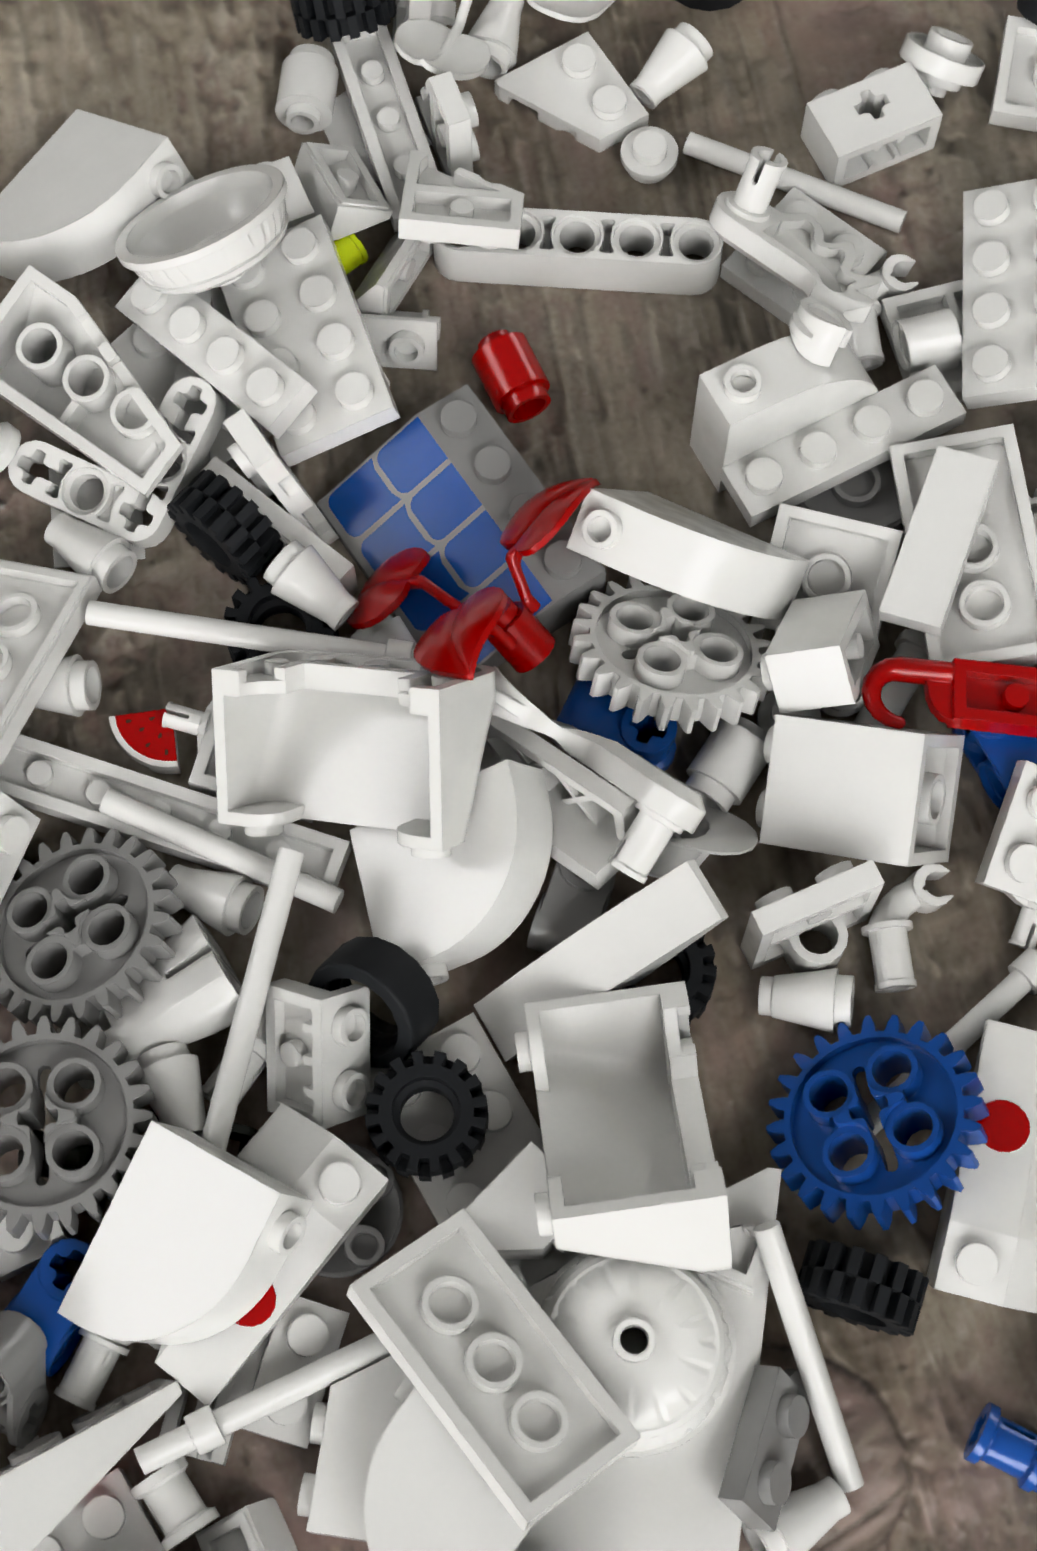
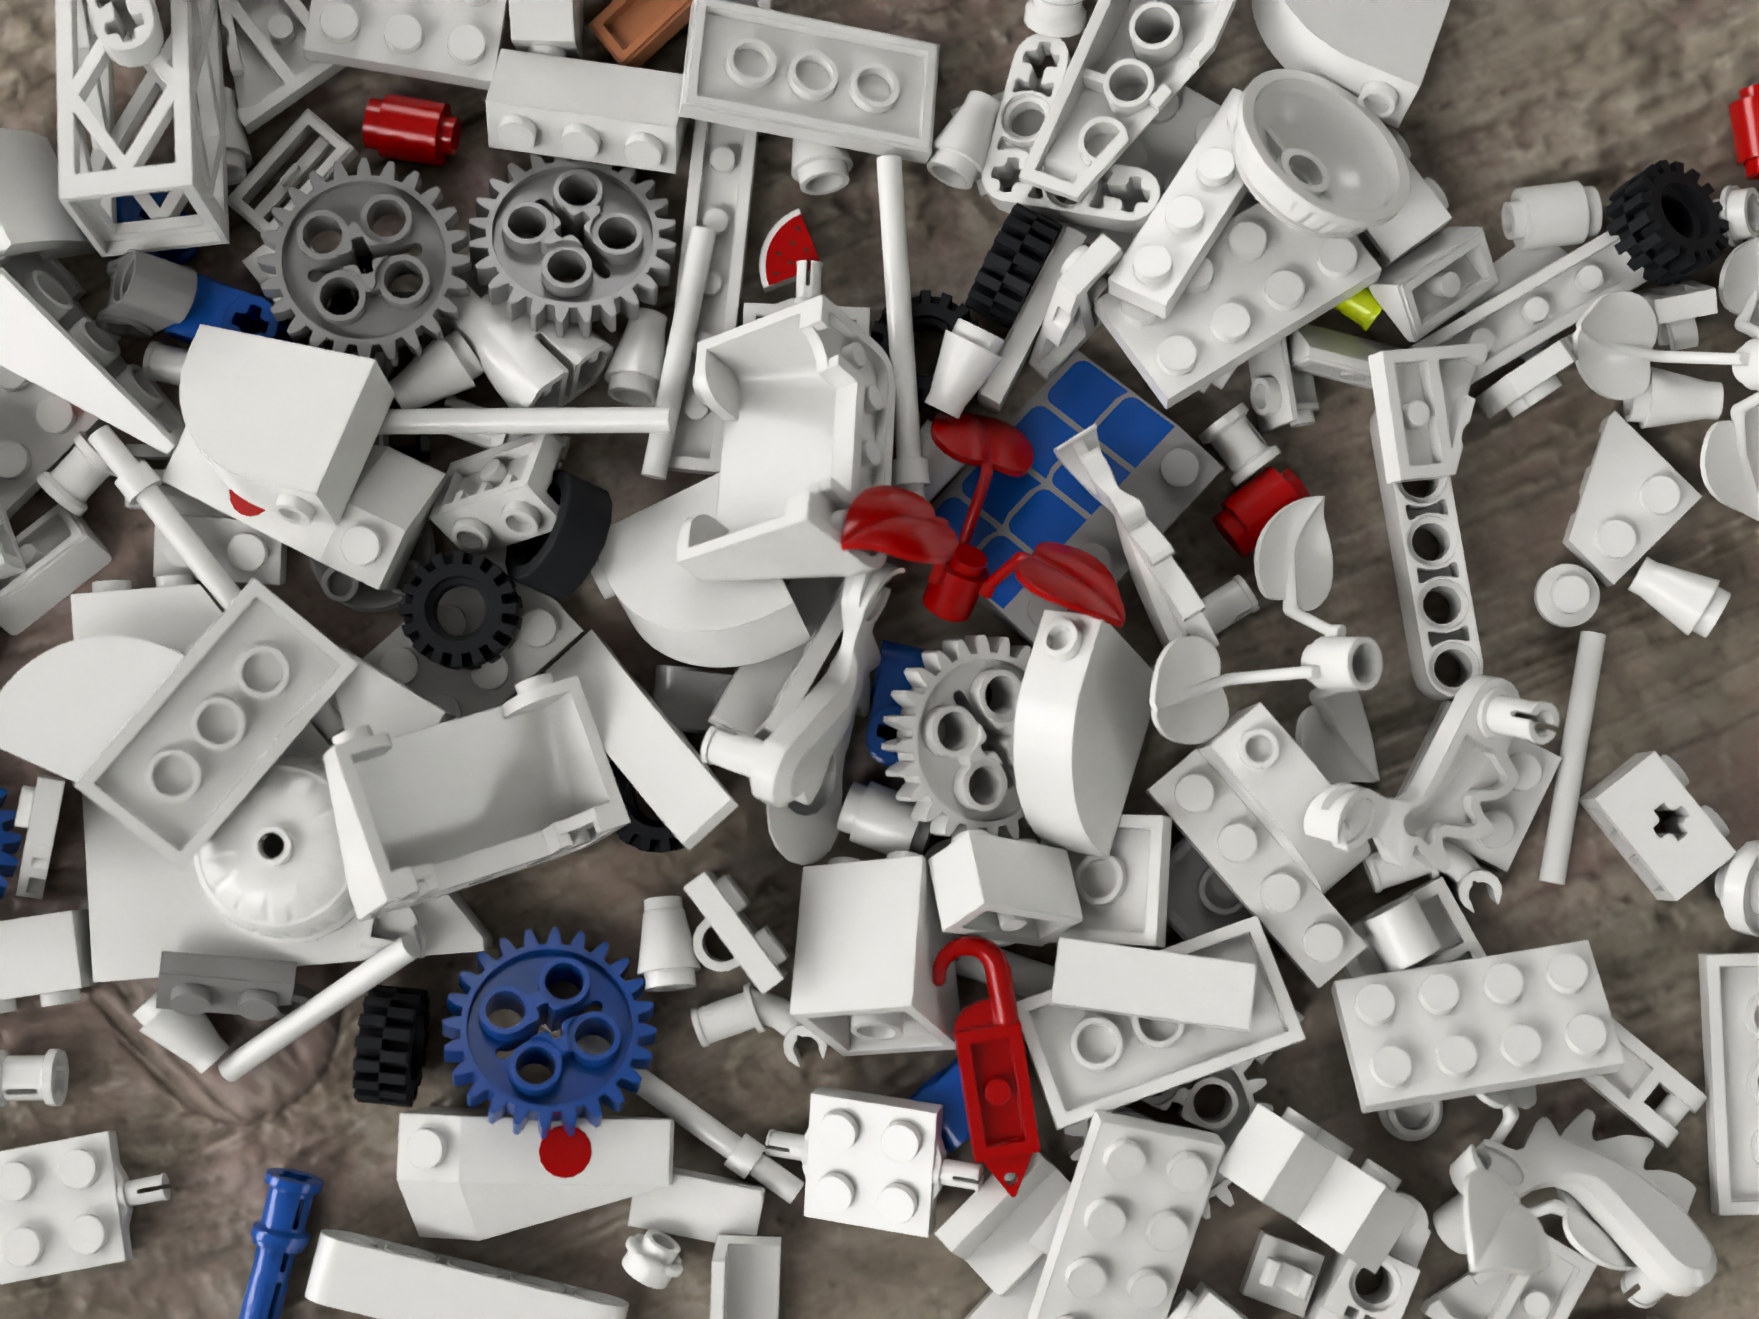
camera: 75 degrees right, 15 degrees up
none -> white animal [1054,423,1260,648]
none -> white plant [1150,496,1383,784]
none -> white bush [1198,402,1282,487]

